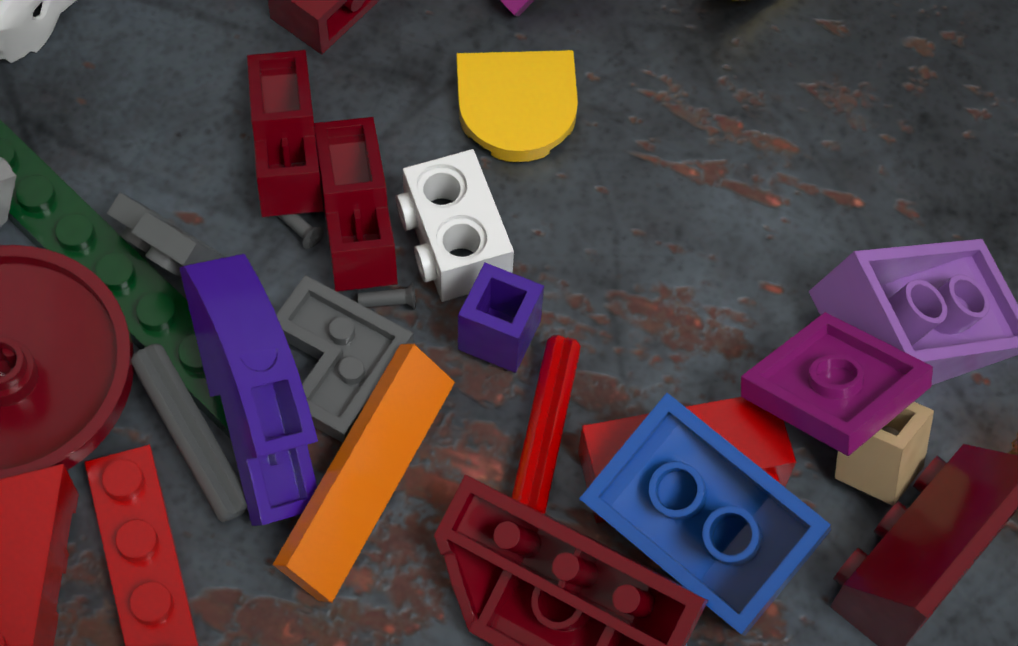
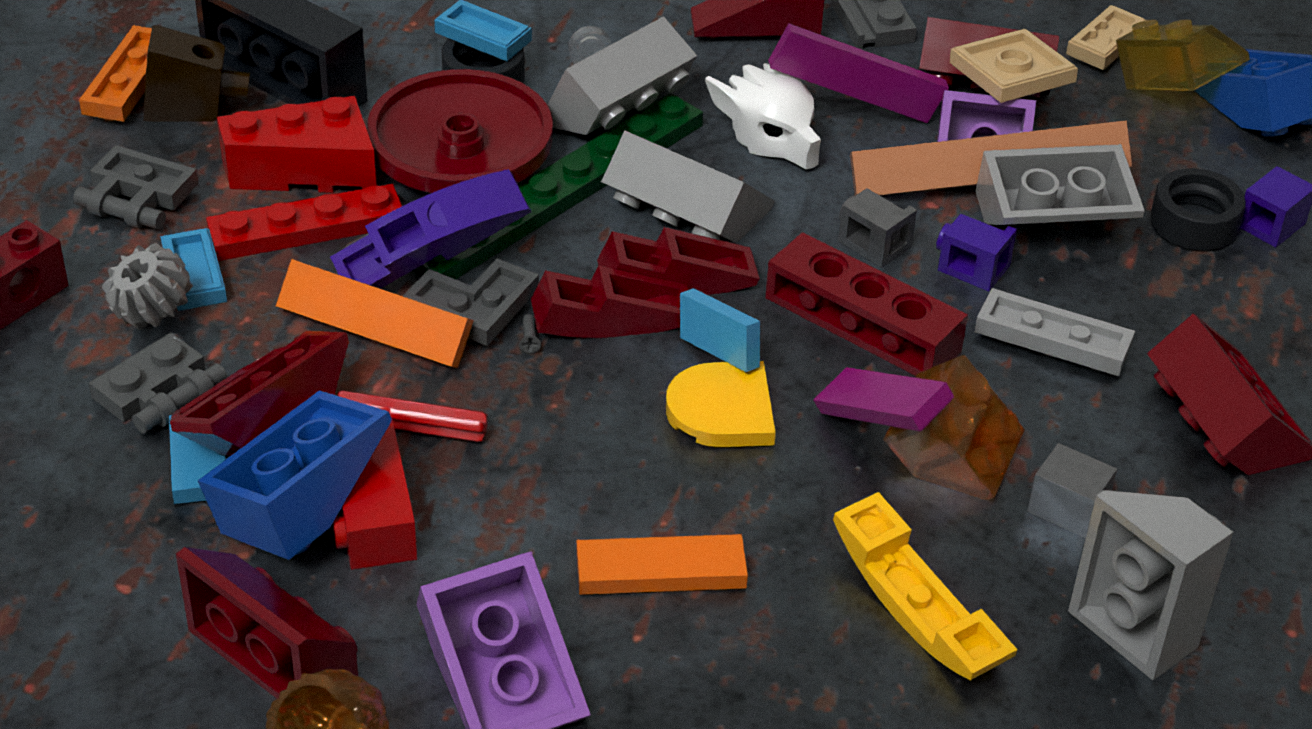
camera: 90 degrees right, 20 degrees down
dark grey plate [107,192,226,276] -> none
white brick [395,149,514,302] -> none
dark purple brick [458,262,544,373] -> none
magenta plate [741,312,933,456] -> none
tan brick [835,402,934,506] -> none
none -> orange tile [576,534,748,595]
none -> light grey slope [601,130,775,243]
none -> dark azure tile [680,288,760,372]

